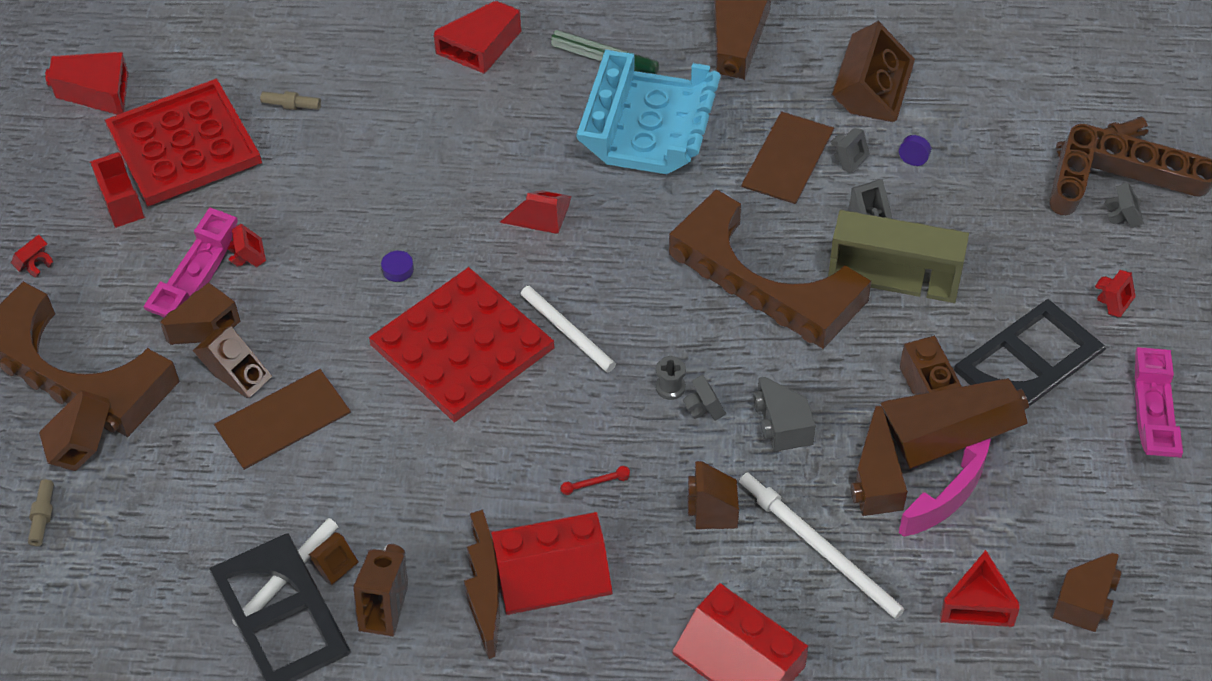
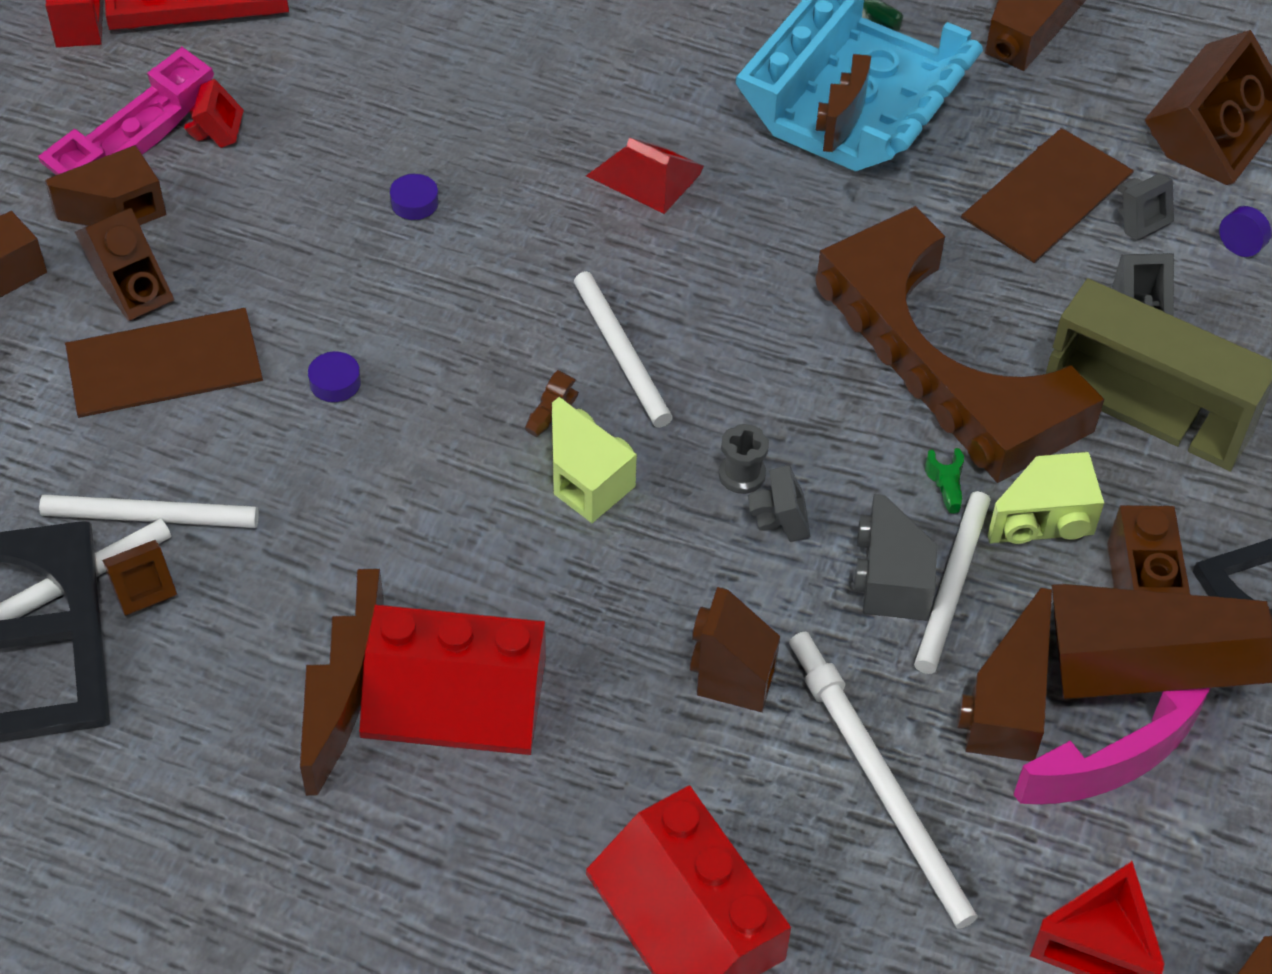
camera: 15 degrees right, 0 degrees up
reddish brown torso [353,544,408,637] -> none
red plate [369,267,555,423] -> none
red hinge [560,466,630,495] -> none
none -> white bar [39,494,259,528]
none -> dark purple tile [308,351,361,402]
none -> reddish brown piece [525,370,579,437]
none -> yellowish green slope [552,397,637,523]
none -> reddish brown slope [816,54,872,152]
none -> white bar [914,491,991,674]
none -> green piece [925,448,964,514]
none -> yellowish green slope [987,452,1104,544]

